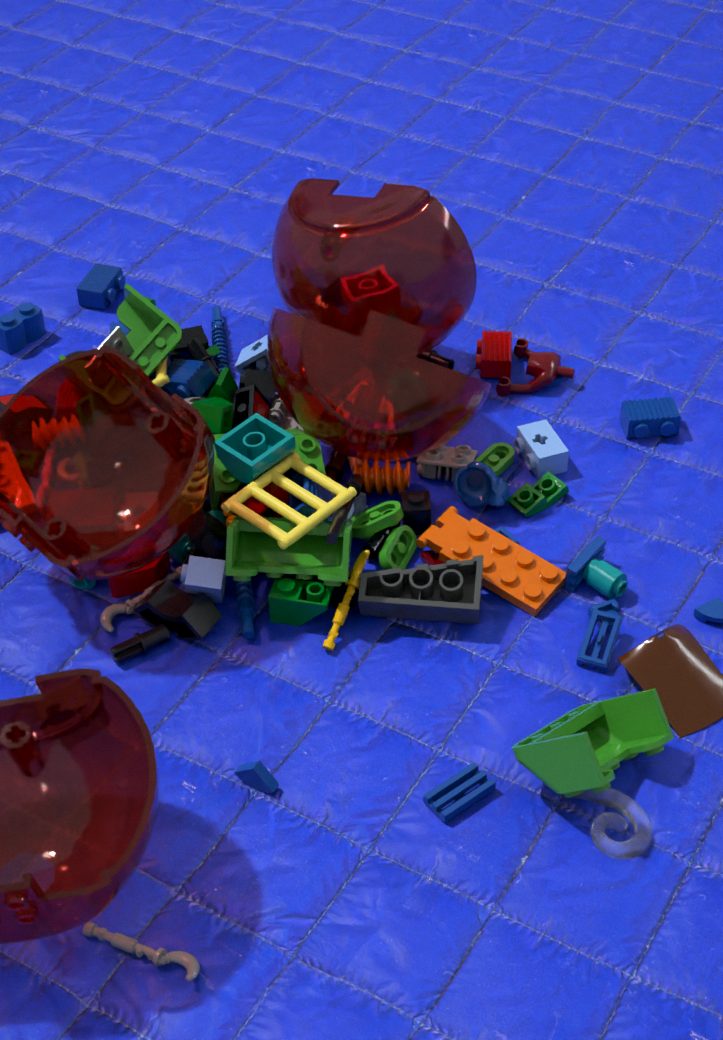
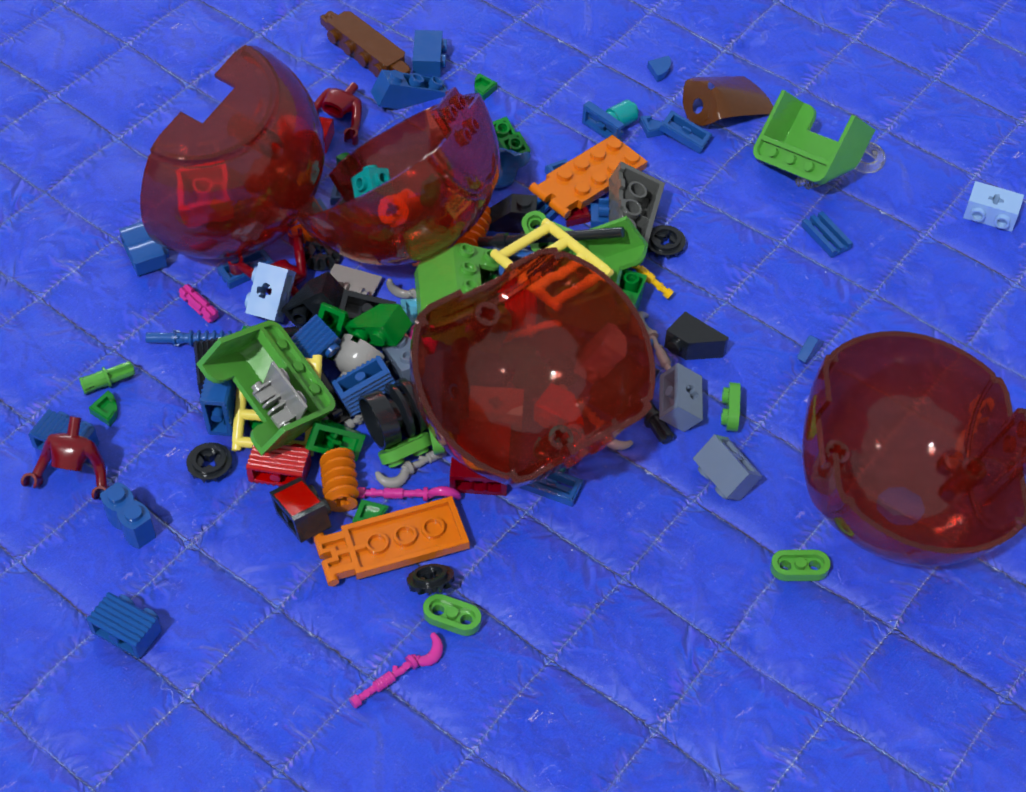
camera: 85 degrees left, 10 degrees up
teal brick [214,413,296,483] -> none
none -> dark red piece [21,416,110,500]
none -> bright green axle [79,361,135,394]
none -> dark pink axle [179,284,219,323]
none -> reddish brown hinge [320,11,410,78]
none -> blue slope [371,69,449,109]
none -> green tile [474,73,497,101]
none -> blue tile [520,461,583,507]
none -> light grey piece [634,311,671,371]
none -> black gear [648,225,686,259]
none -> sand blue brick [659,363,703,432]
none -> black slope [664,312,729,360]
none -> bright green plate [721,382,741,432]
none -> light blue brick [963,181,1024,232]

